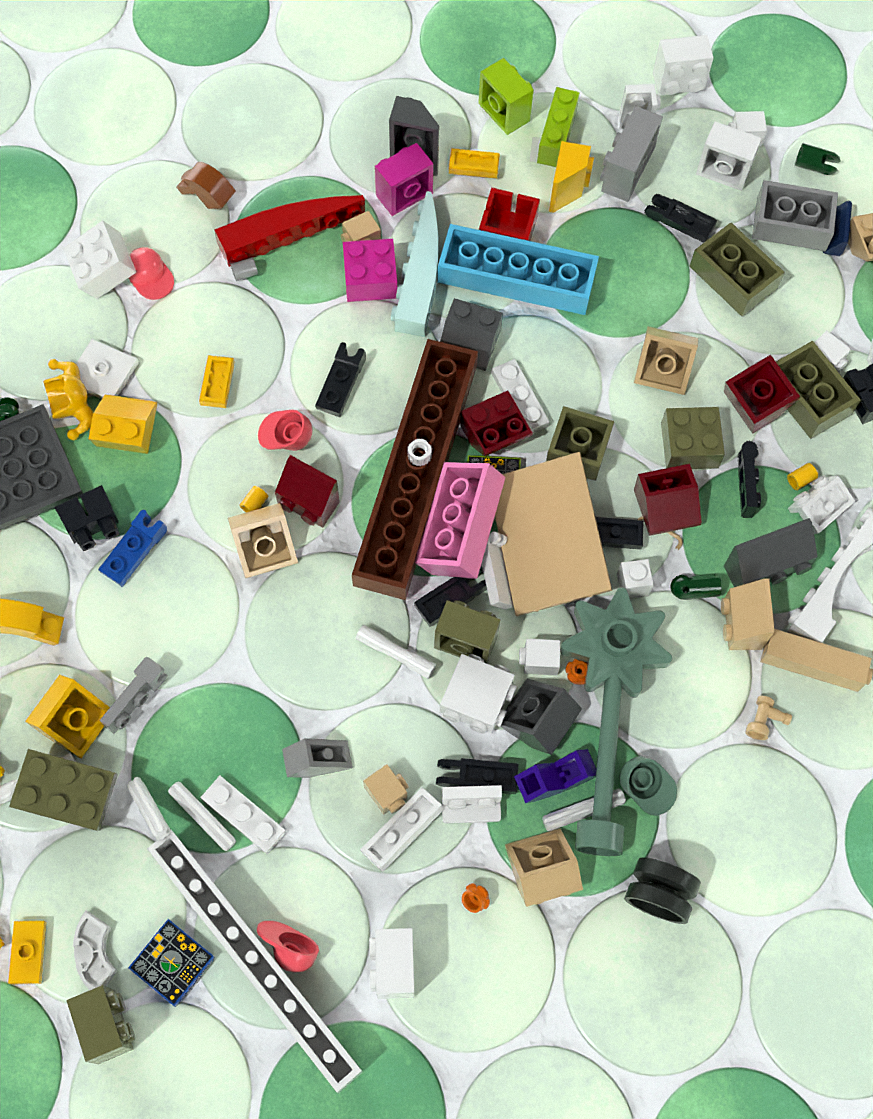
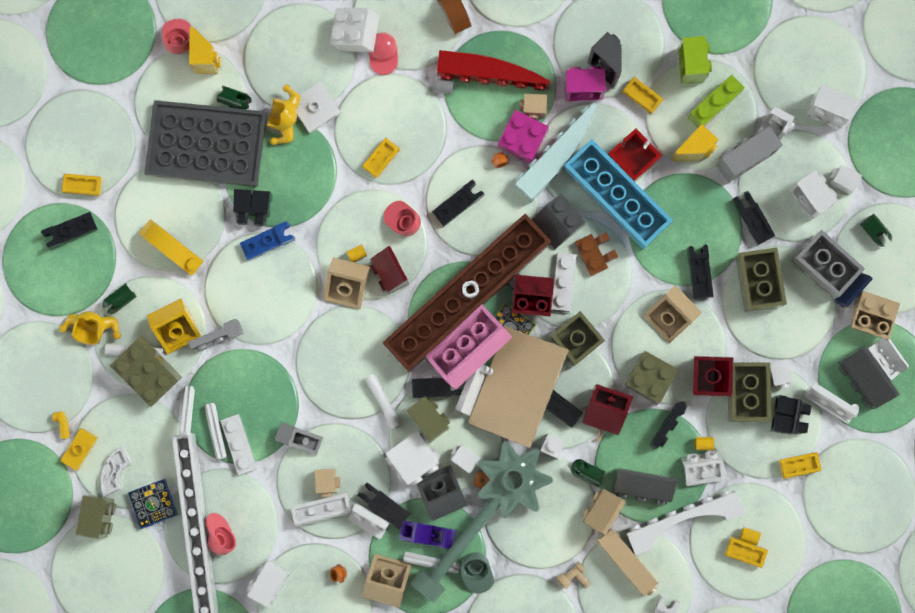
camera: 40 degrees right, 15 degrees up
yellow slope [88,394,157,454] -> none
none -> orange plate [491,152,509,168]
none -> dark orange plate [575,232,618,276]
none -> black plate [687,244,714,299]

